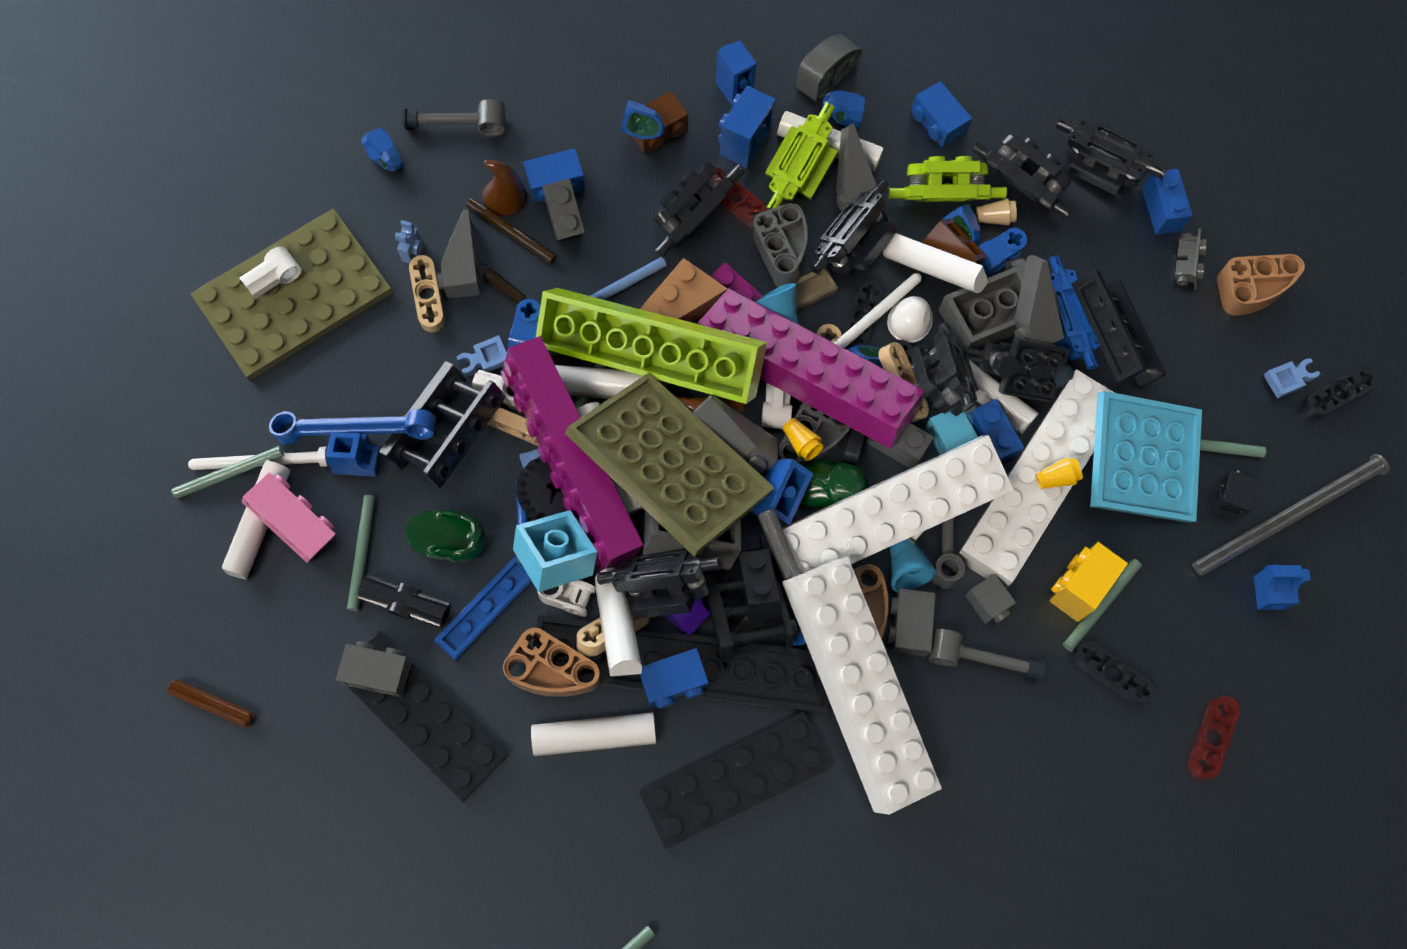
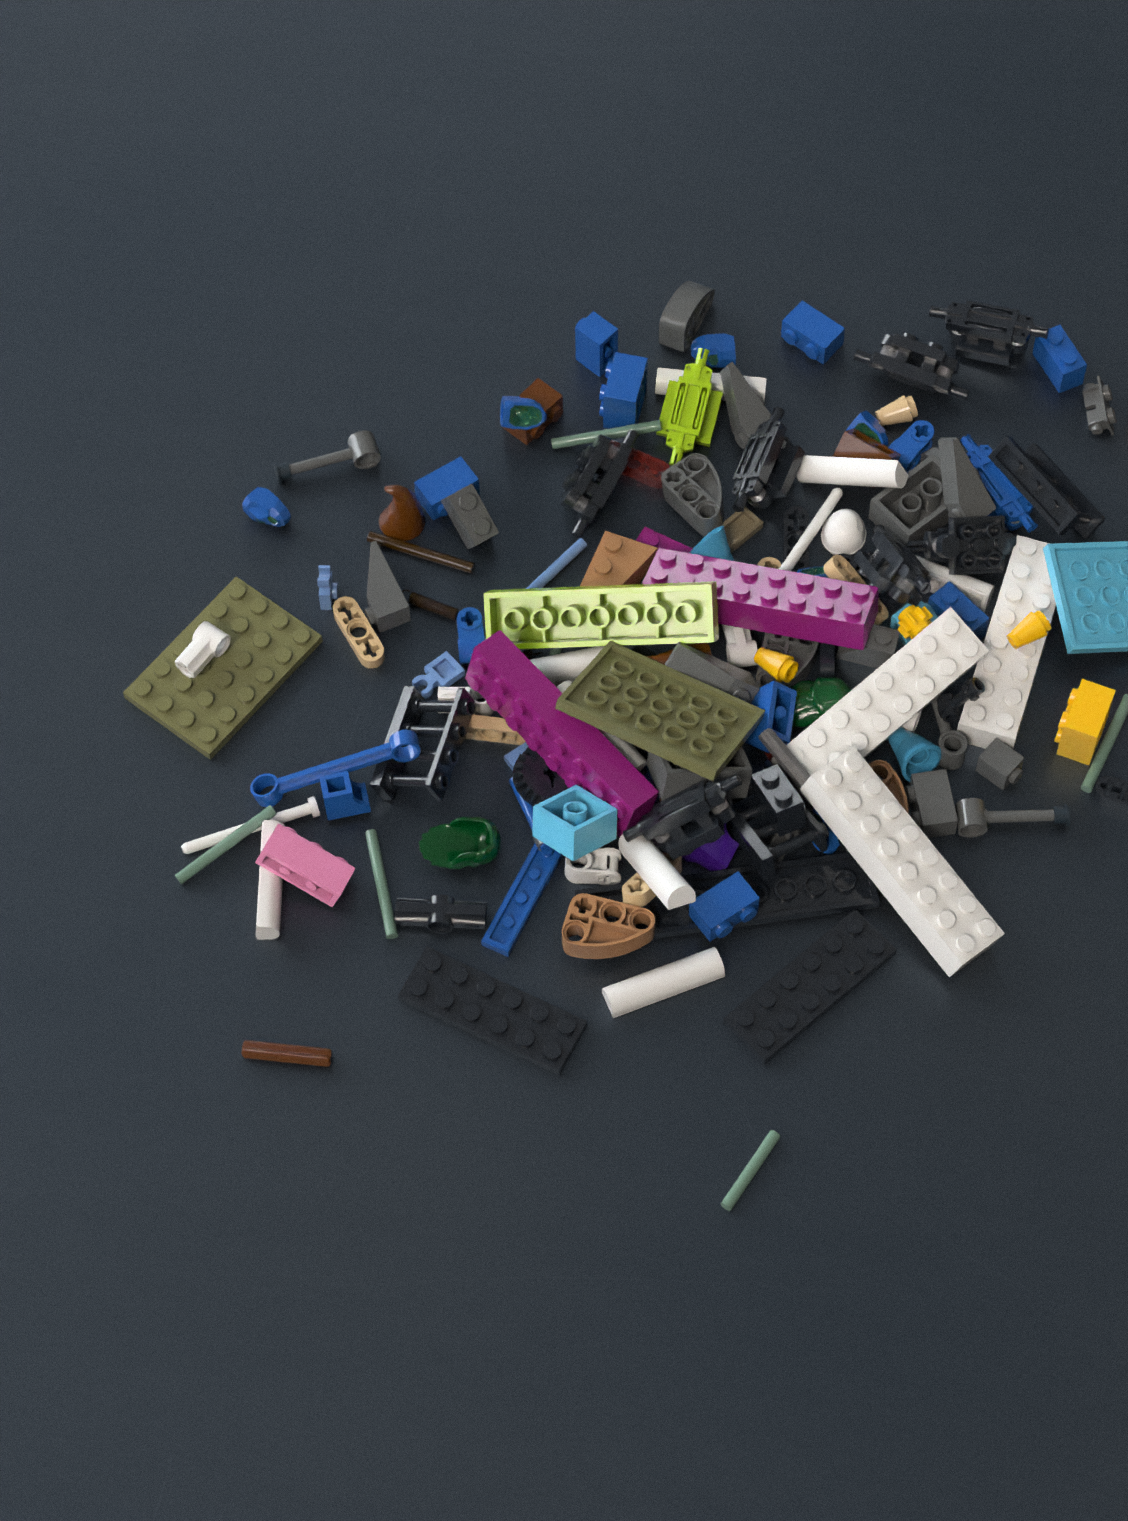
camera: 10 degrees left, 10 degrees down
dark grey brick [336,641,411,698] -> none
lime piece [888,156,1007,202] -> none
none -> sand green bar [551,420,662,449]
none -> yellow gear [897,605,933,639]
none -> black bar [937,678,985,722]

